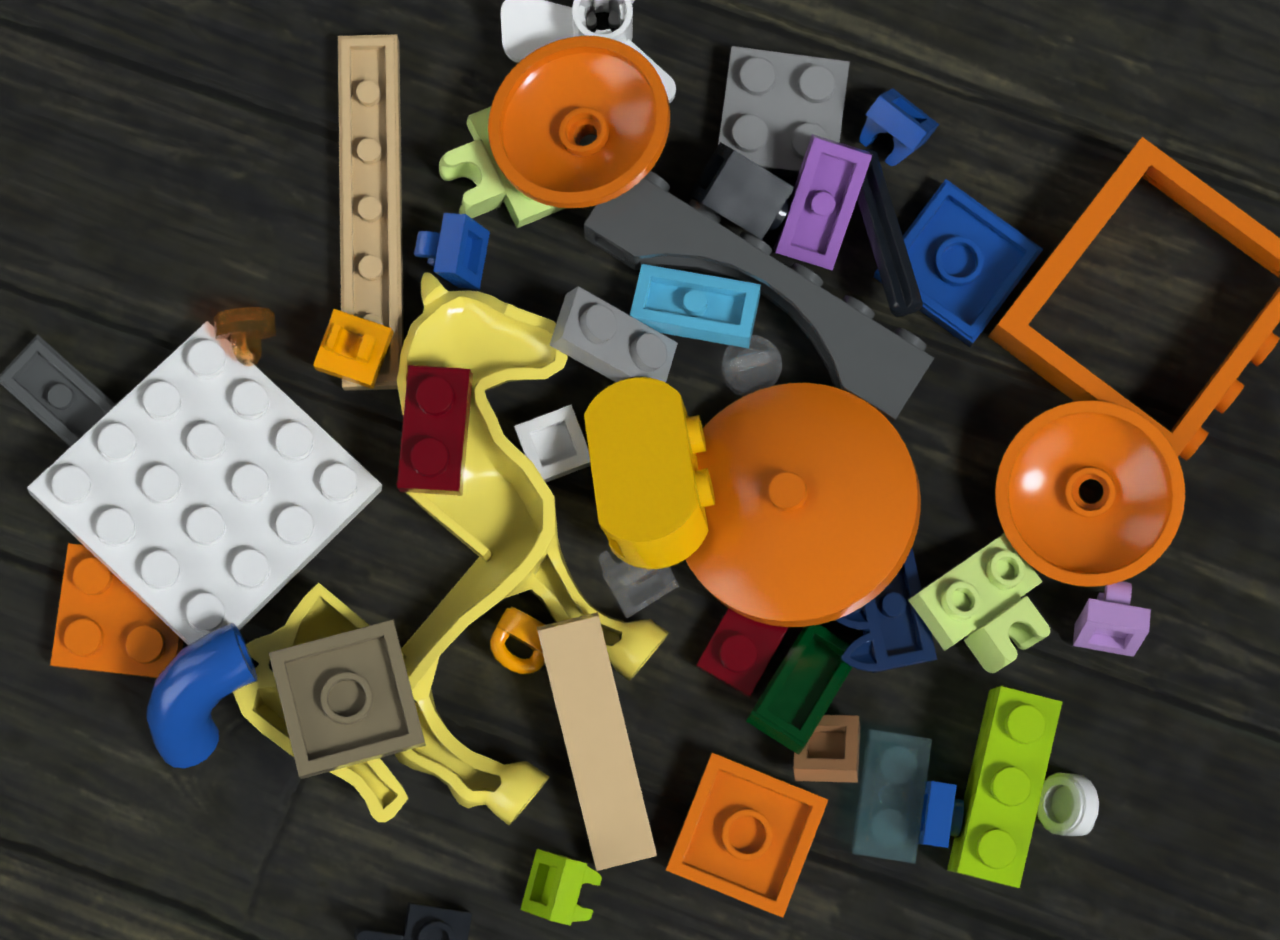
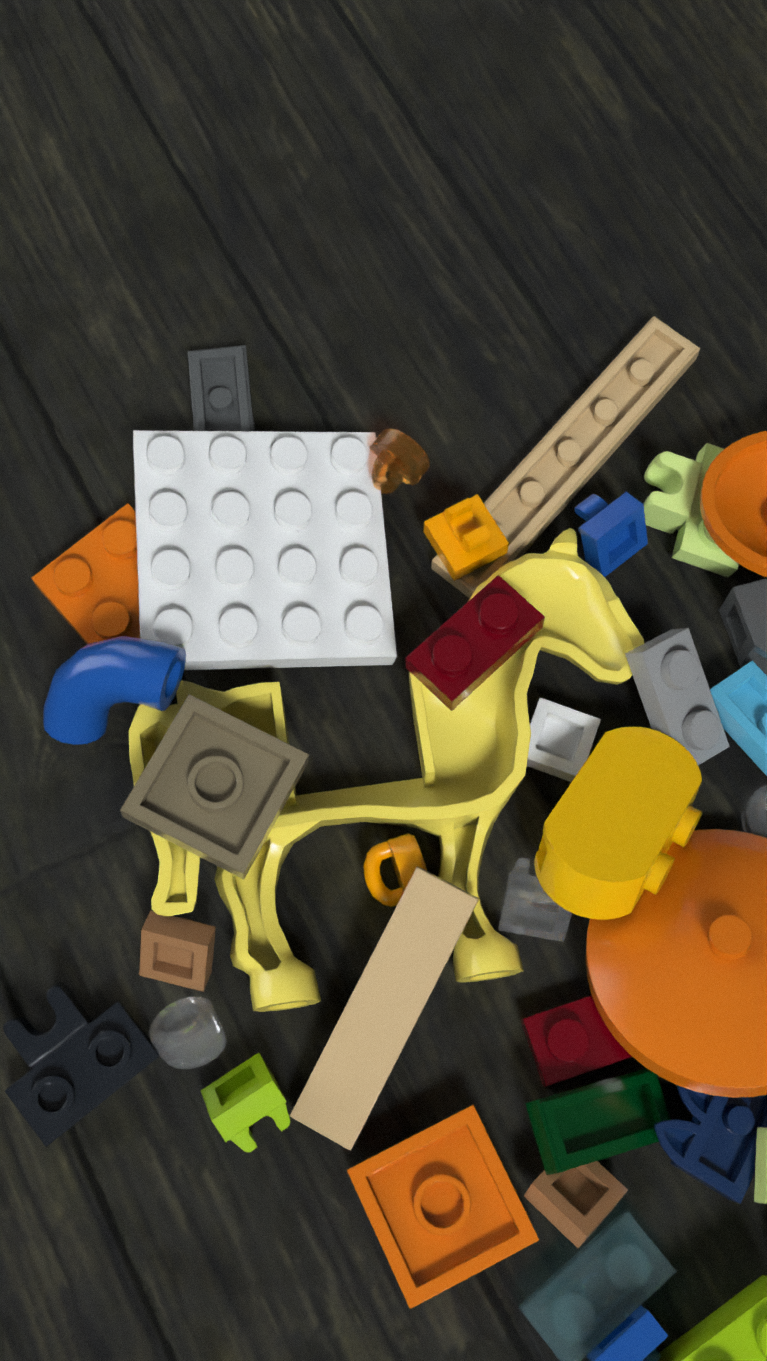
camera: 45 degrees right, 10 degrees down
none -> medium nougat plate [139,910,216,992]
none -> clear tile [149,997,227,1069]

